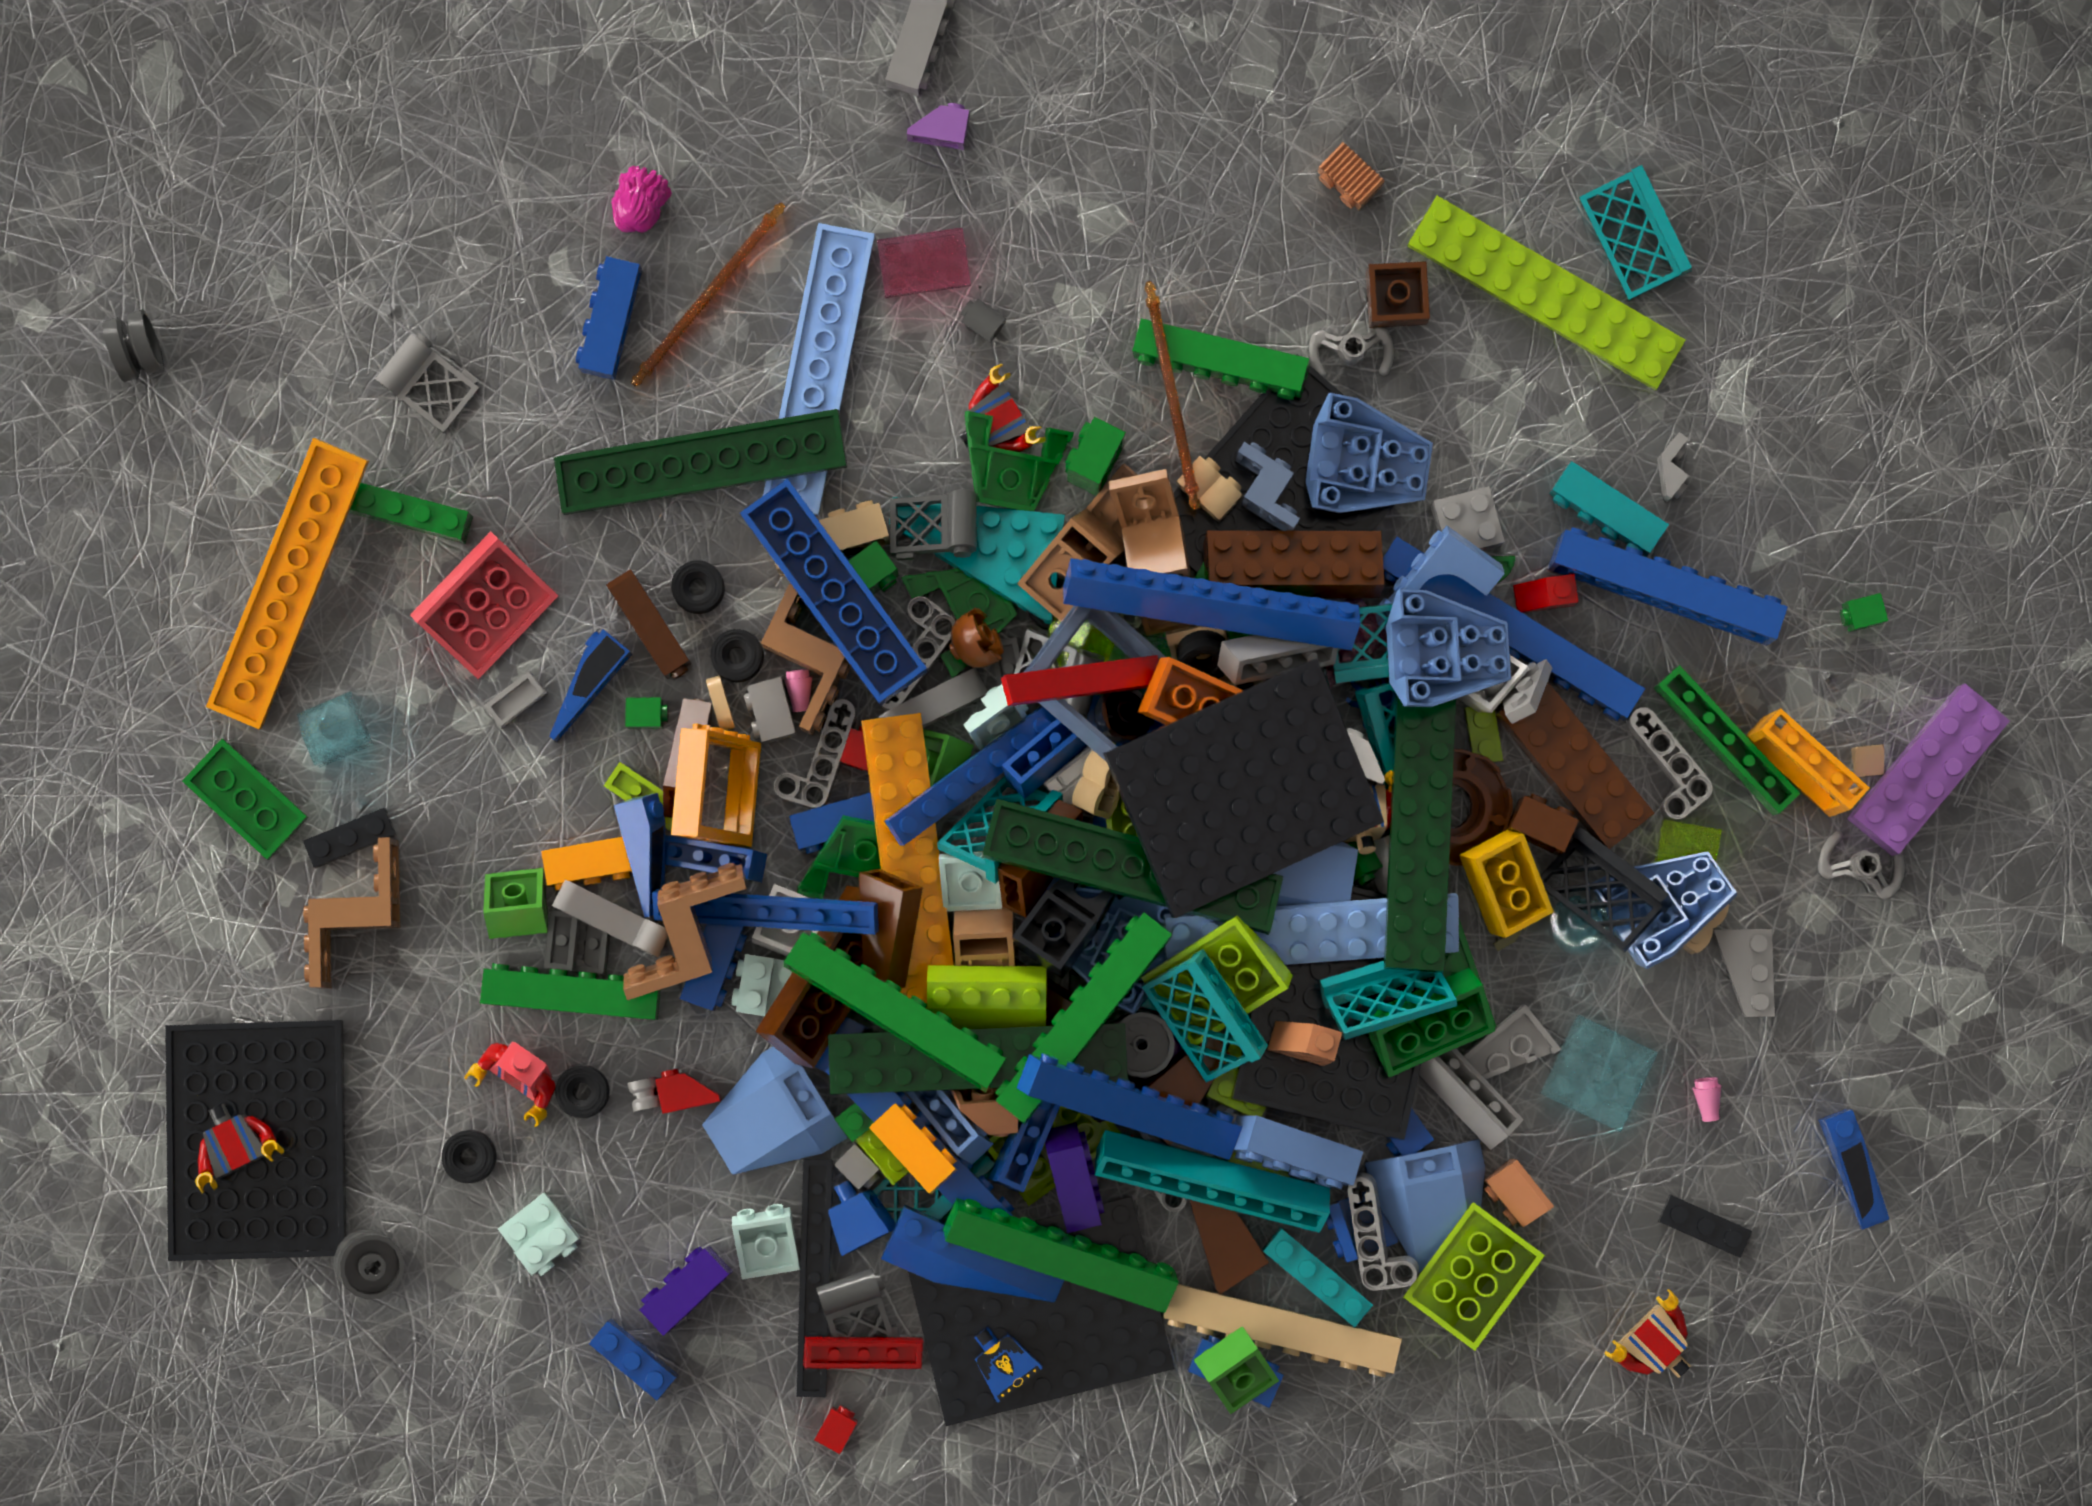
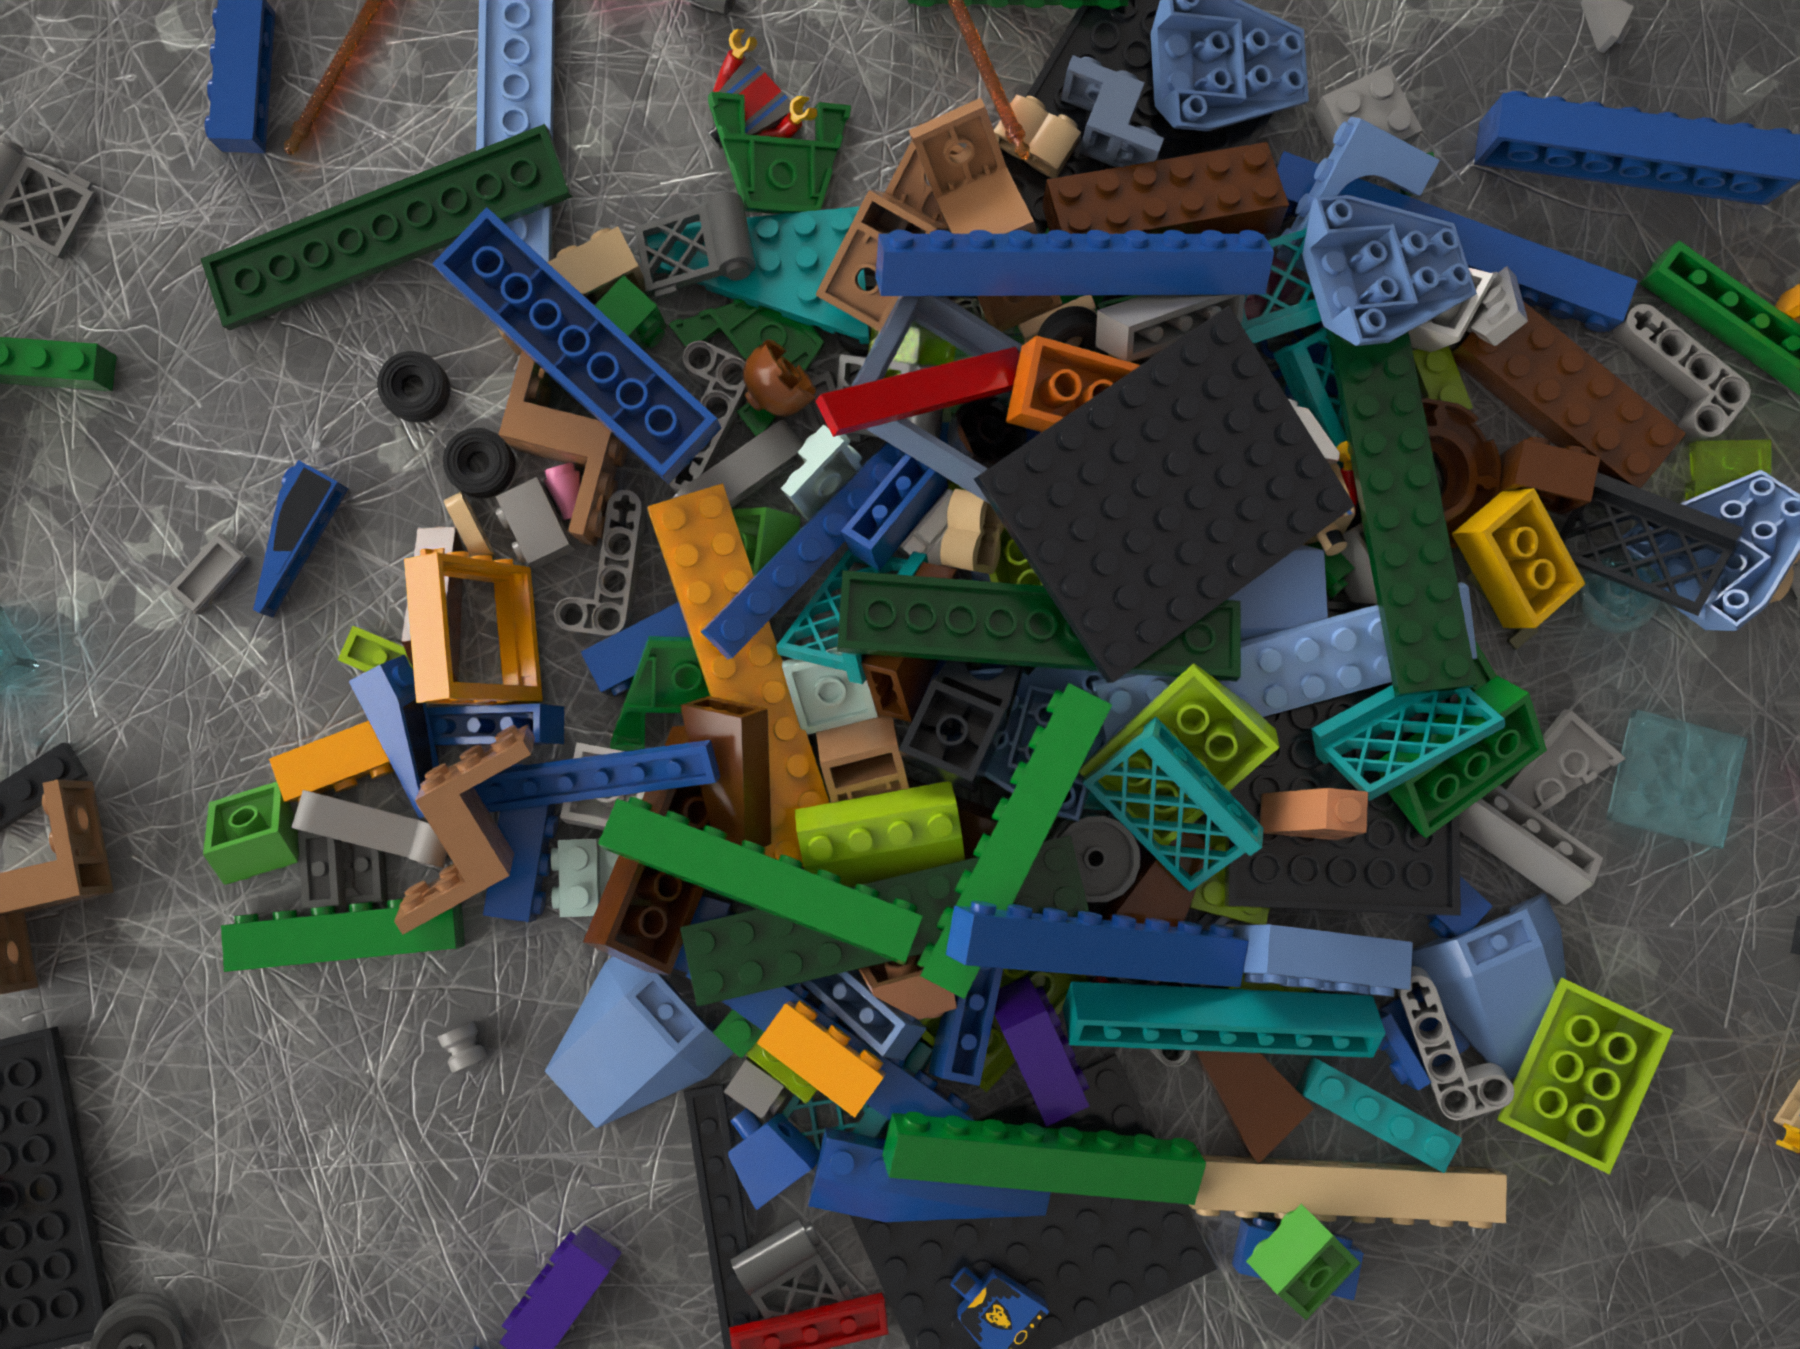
camera: 10 degrees left, 0 degrees up
coral slope [410,531,558,679] -> none
black tyre [441,1130,497,1183] -> none
torso [464,1041,556,1127] -> none
light aqua plate [498,1192,581,1276] -> none
black tyre [555,1065,610,1118] -> none
reddish brown slope [606,569,692,680] -> none
green brick [625,697,669,729] -> none
red slope [655,1069,722,1114] -> none
light aqua plate [732,1204,800,1279] -> none
red brick [840,726,868,772] -> none
green brick [1065,417,1126,496] -> none
nougat slope [1484,1159,1554,1227] -> none
red slope [1513,574,1579,613] -> none
teal brick [1549,461,1669,557] -> none

